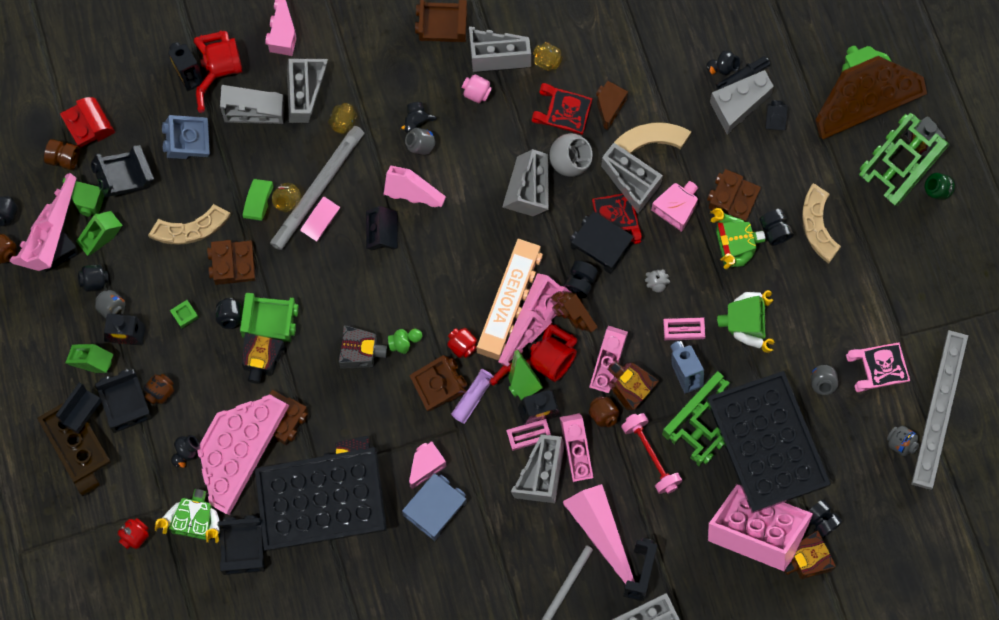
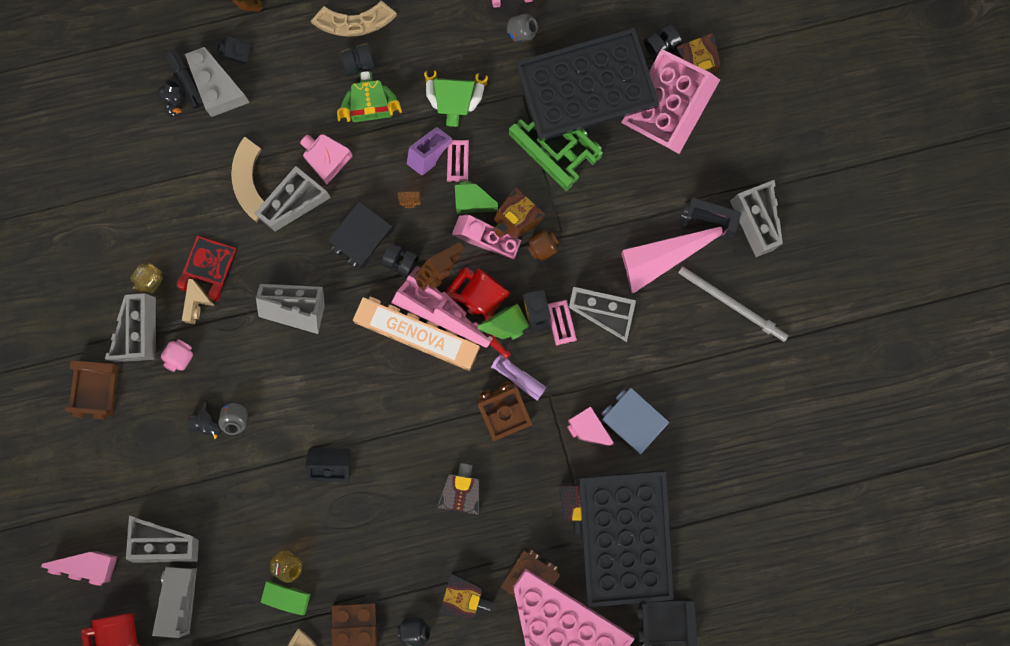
camera: 85 degrees left, 10 degrees up
bright green panel [240,293,299,342] -> none
light grey piece [270,126,364,250] -> none
bright pink slope [300,197,341,241] -> none
clear yellow head [329,103,357,134] -> none
bright pink slope [384,166,446,207] -> none
bright green animal [388,329,422,354] -> none
red head [447,328,477,358] -> none
light grey wheel [549,133,592,177] -> none
bright pink slope [560,413,593,482] -> none
flag [592,194,642,244] -> none
reddish brown slope [596,81,628,130] -> none
bright pink axle [621,413,682,494] -> none
light grey animal [645,269,670,292] -> none
sand blue torso [670,341,704,393] -> none
reddish brown plate [707,169,761,222] -> none
none -> tan slope [182,279,214,324]
none -> clear orange plate [398,192,421,208]
none -> medium lavender arch [407,127,452,175]
none -> bright green slope [455,181,498,214]

